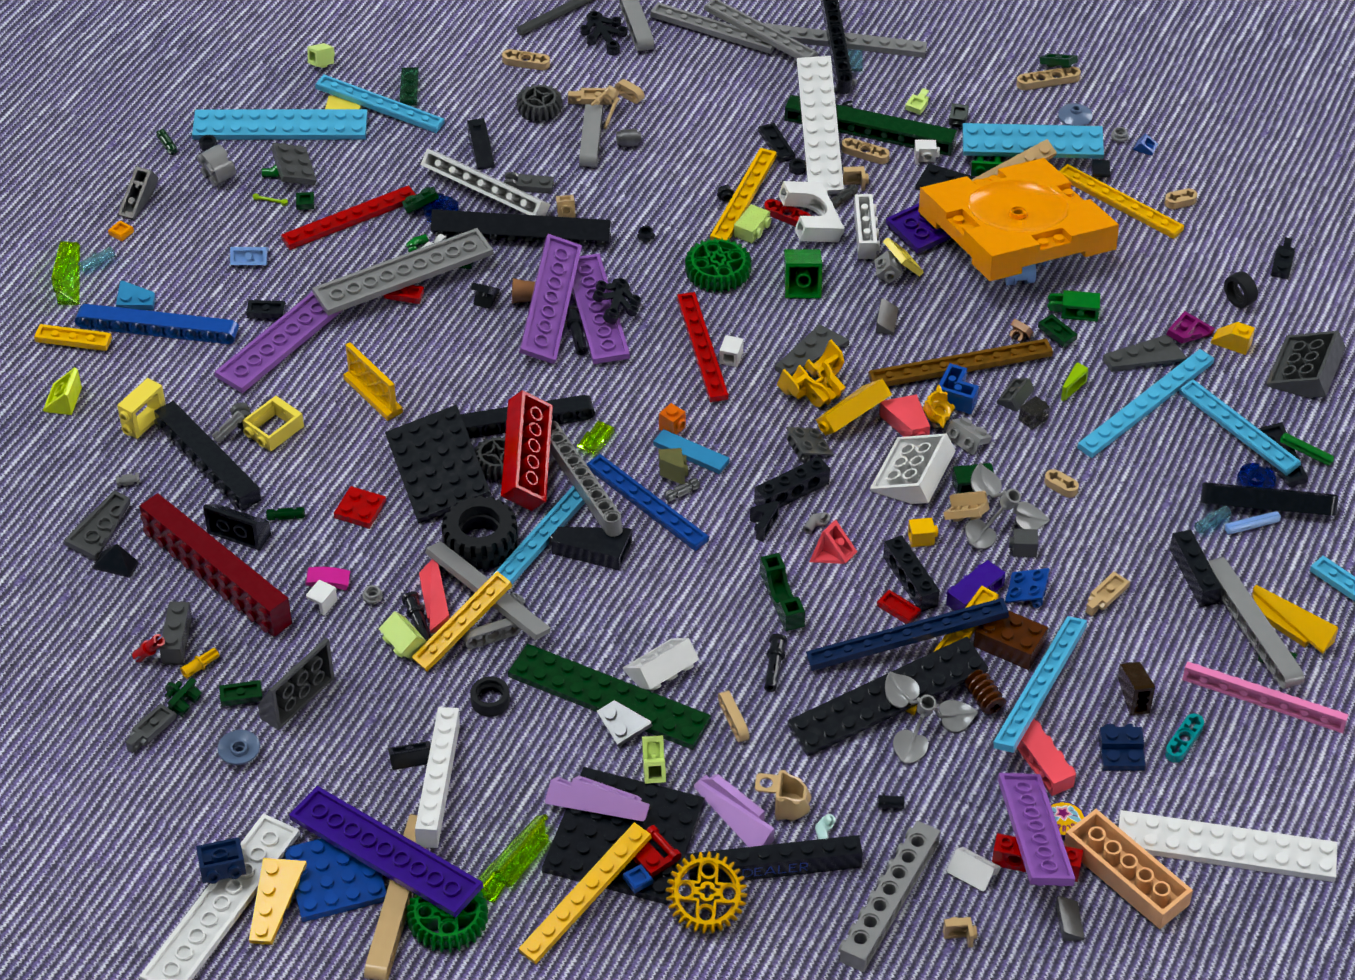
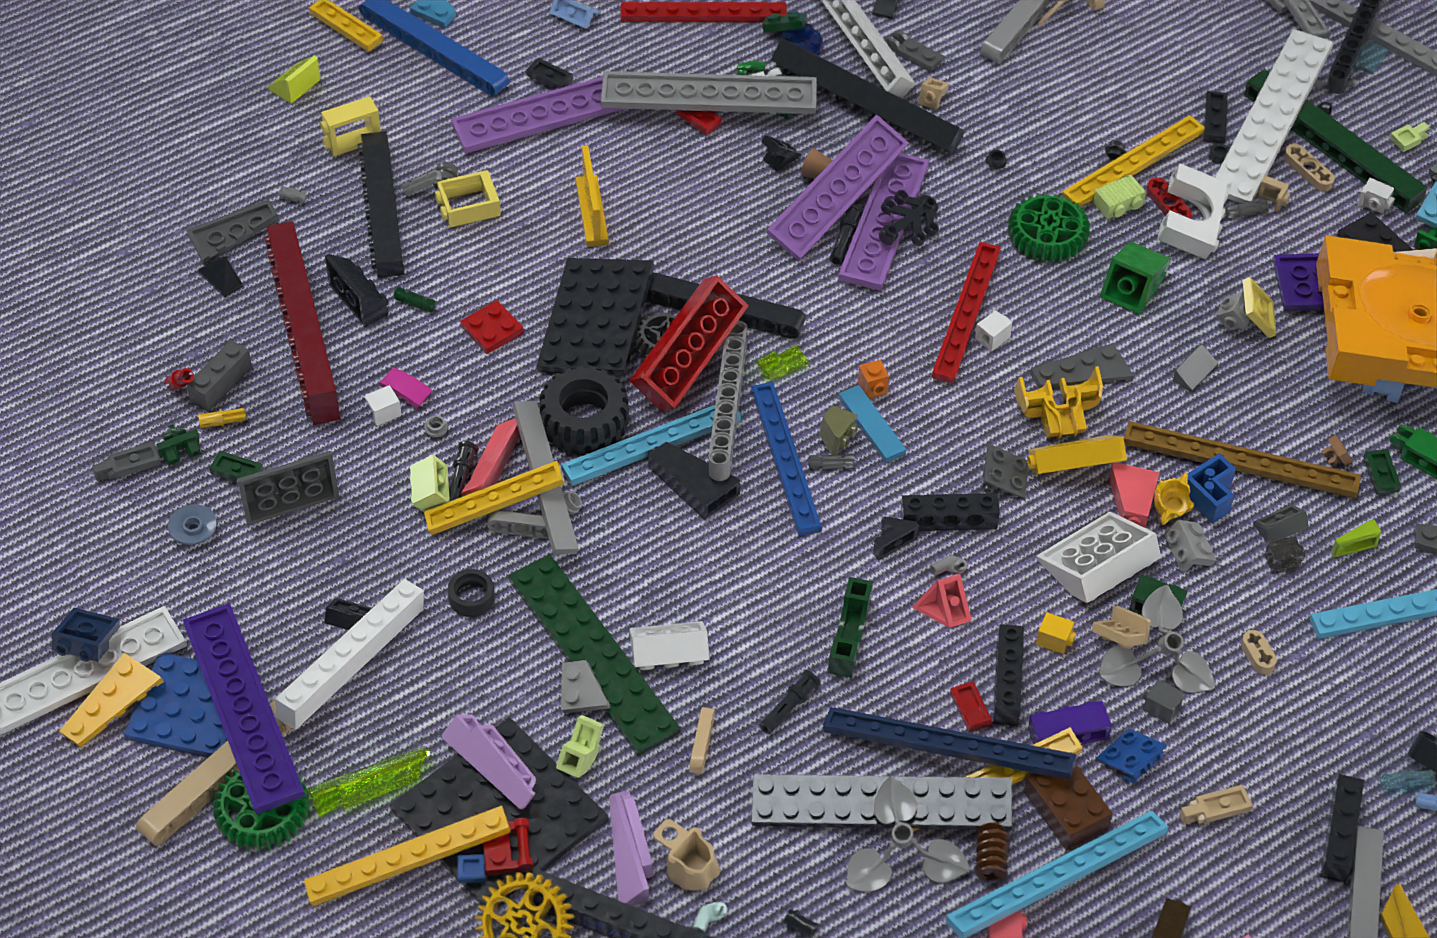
camera: 30 degrees right, 5 degrees up
flat silver brick [616,129,641,147] -> none
white brick [854,194,880,259] -> none

